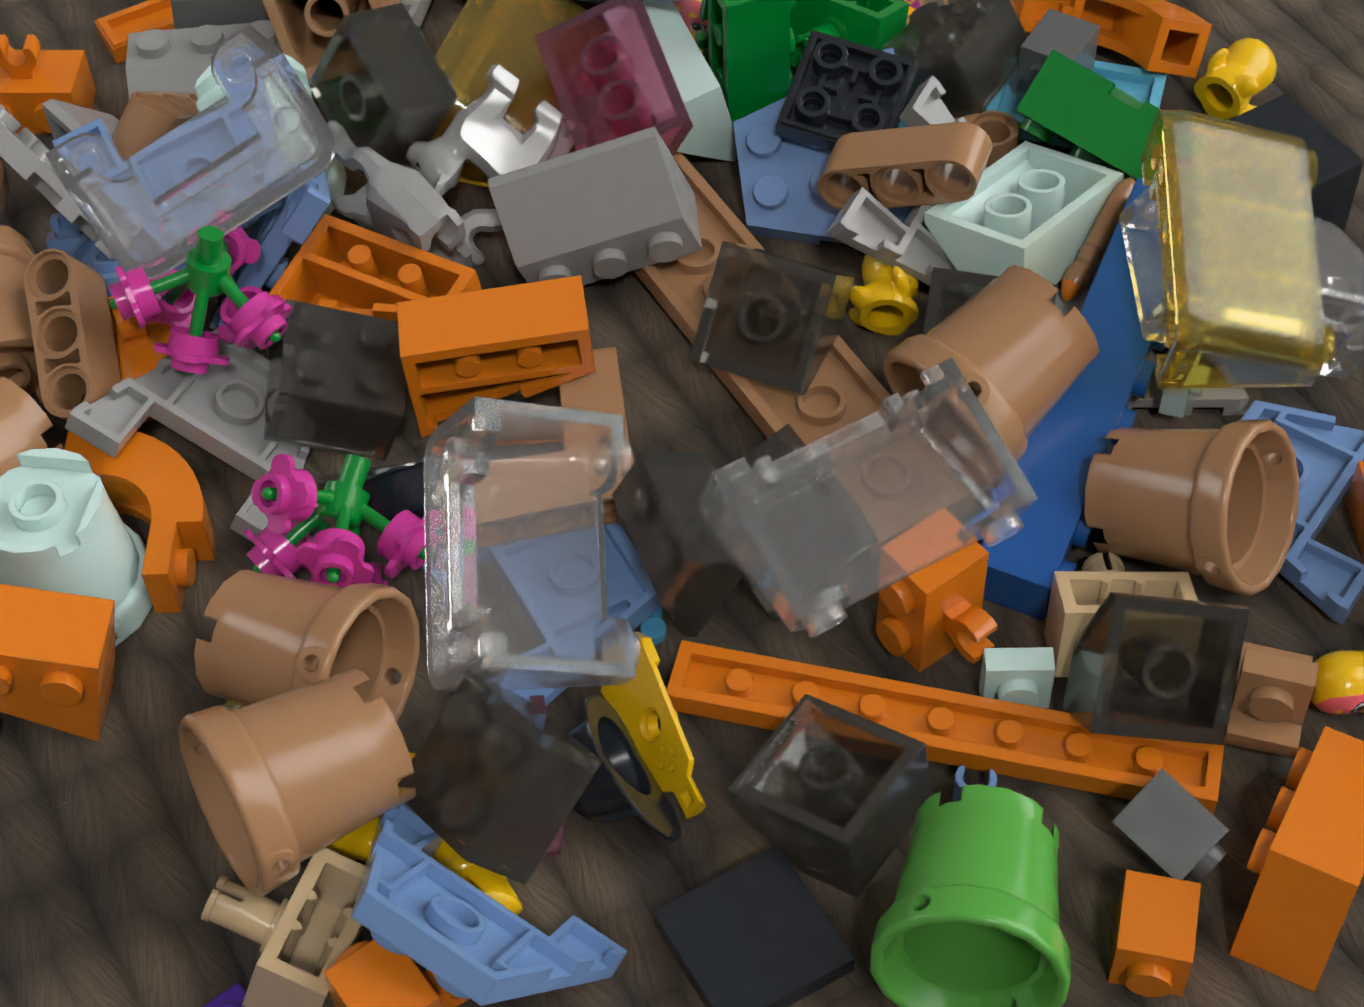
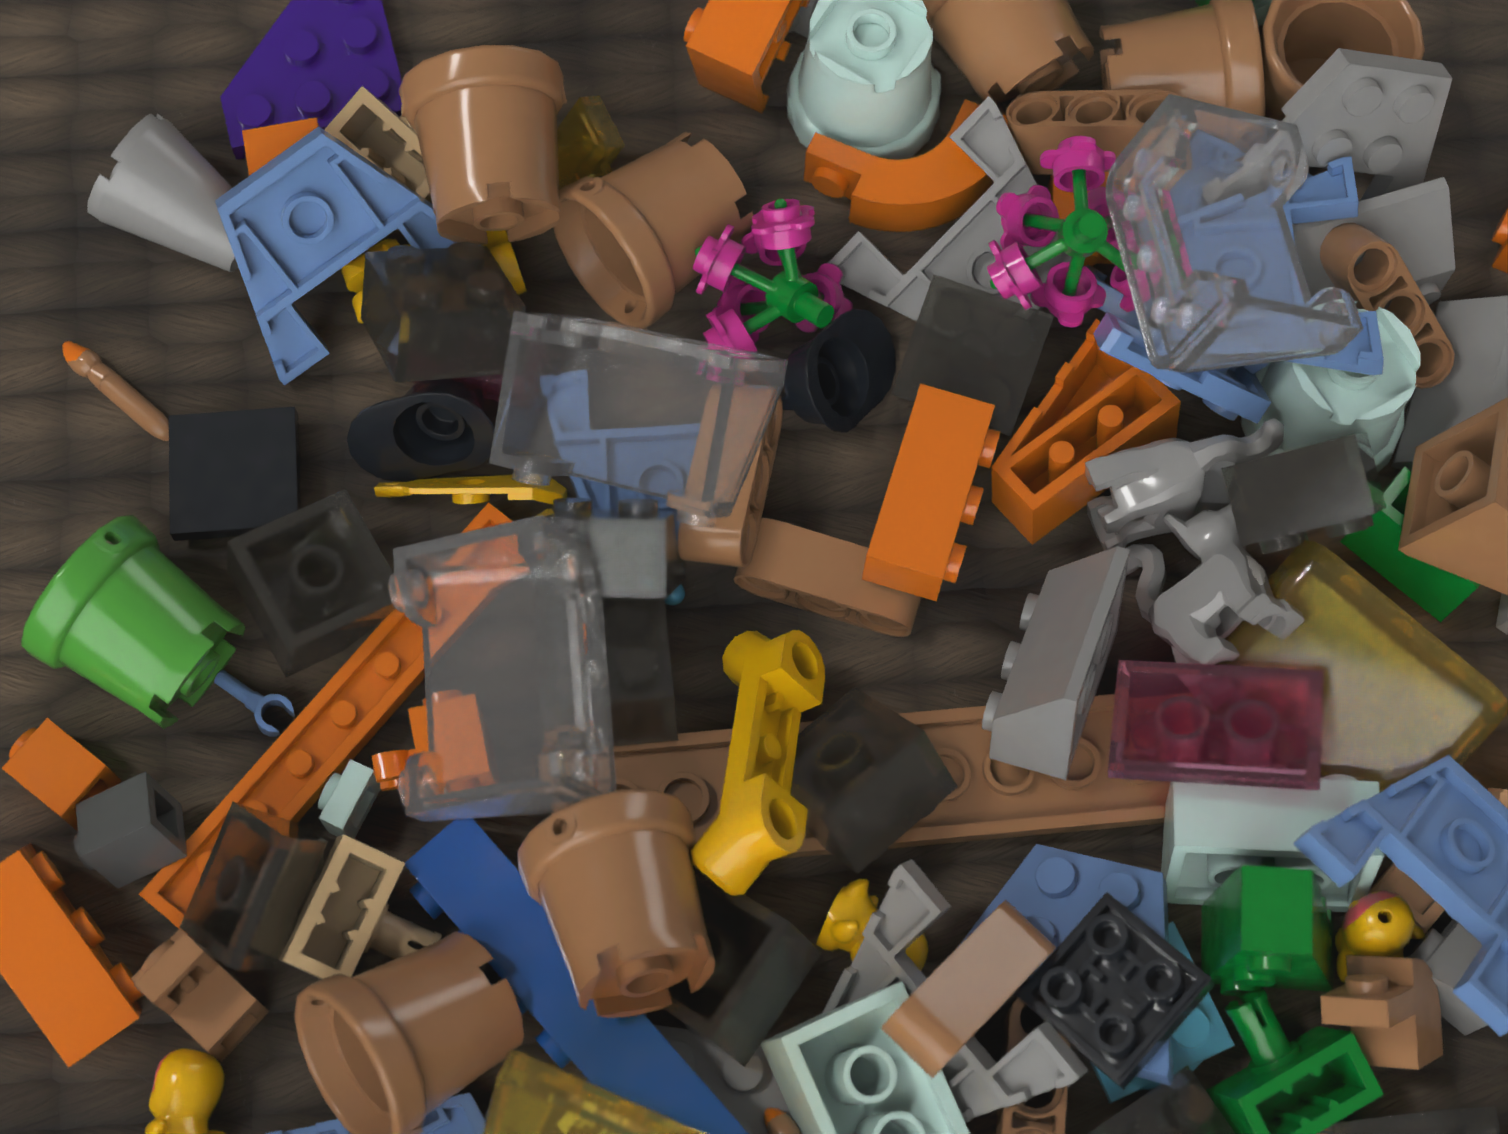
camera: 110 degrees right, 20 degrees up
none -> yellow plate [690,630,825,896]

